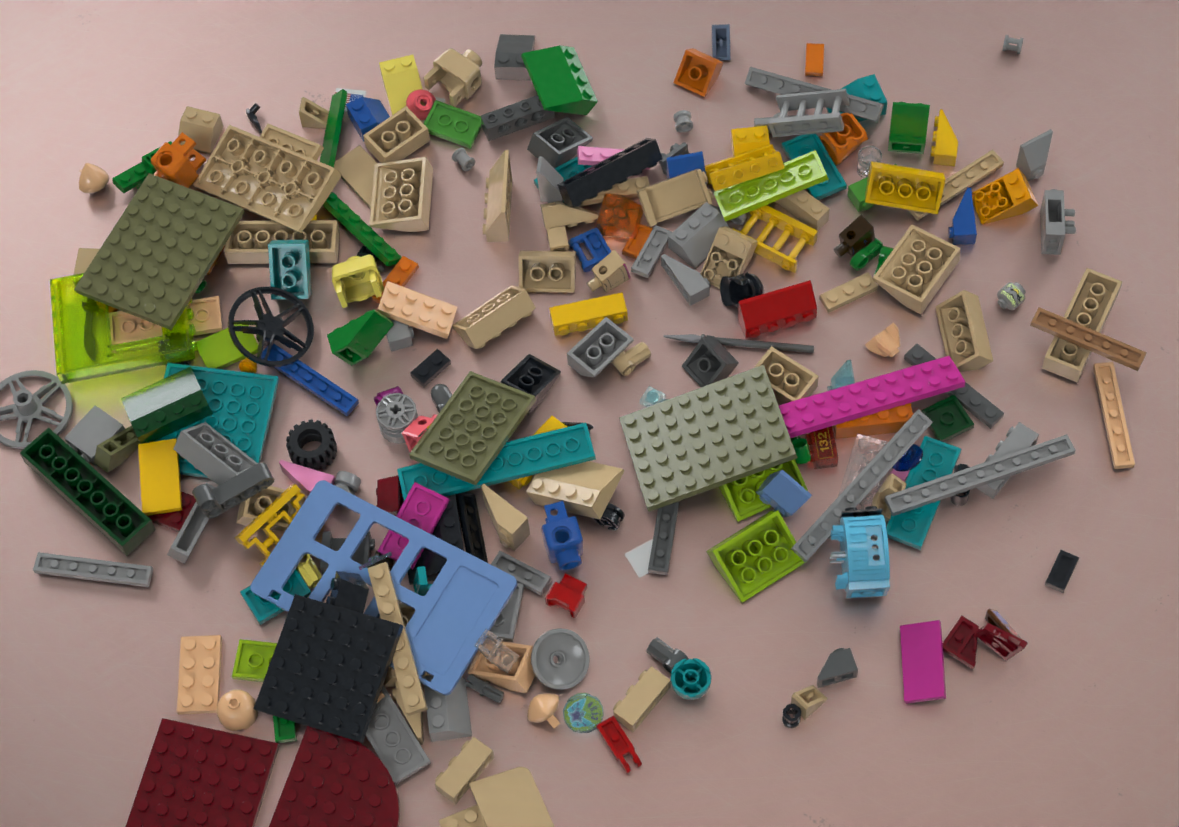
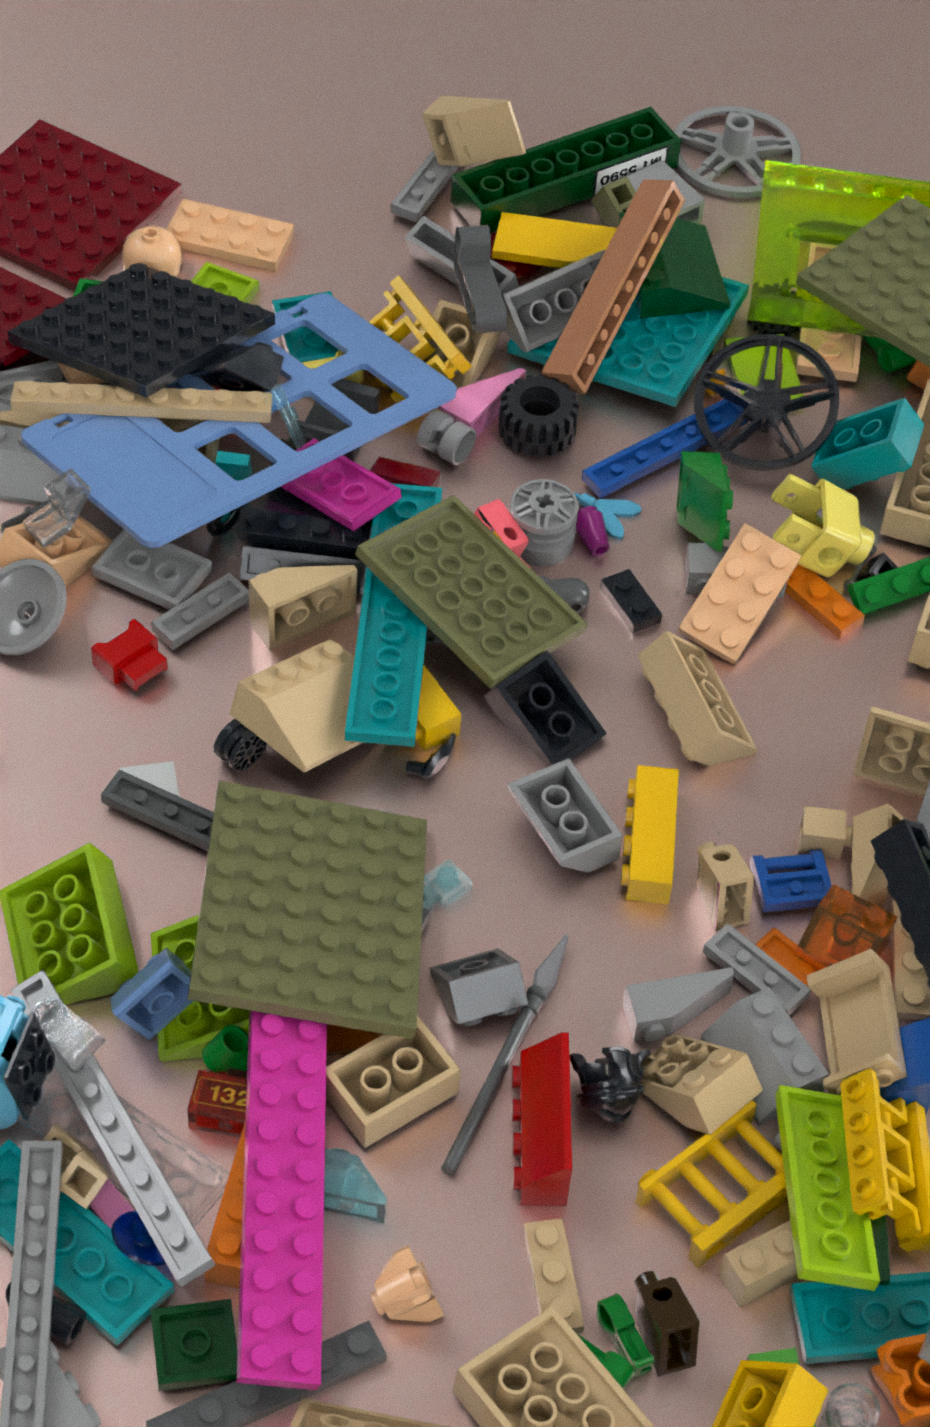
camera: 100 degrees right, 10 degrees down
tan slope [519,251,576,293] -> none
blue piece [541,501,583,570] -> none
tan piece [612,342,651,376] -> none
none -> clear piece [32,998,106,1069]
none -> tan slope [422,95,526,167]
none -> nougat brick [542,179,685,394]
none -> medium azure piece [574,493,642,540]

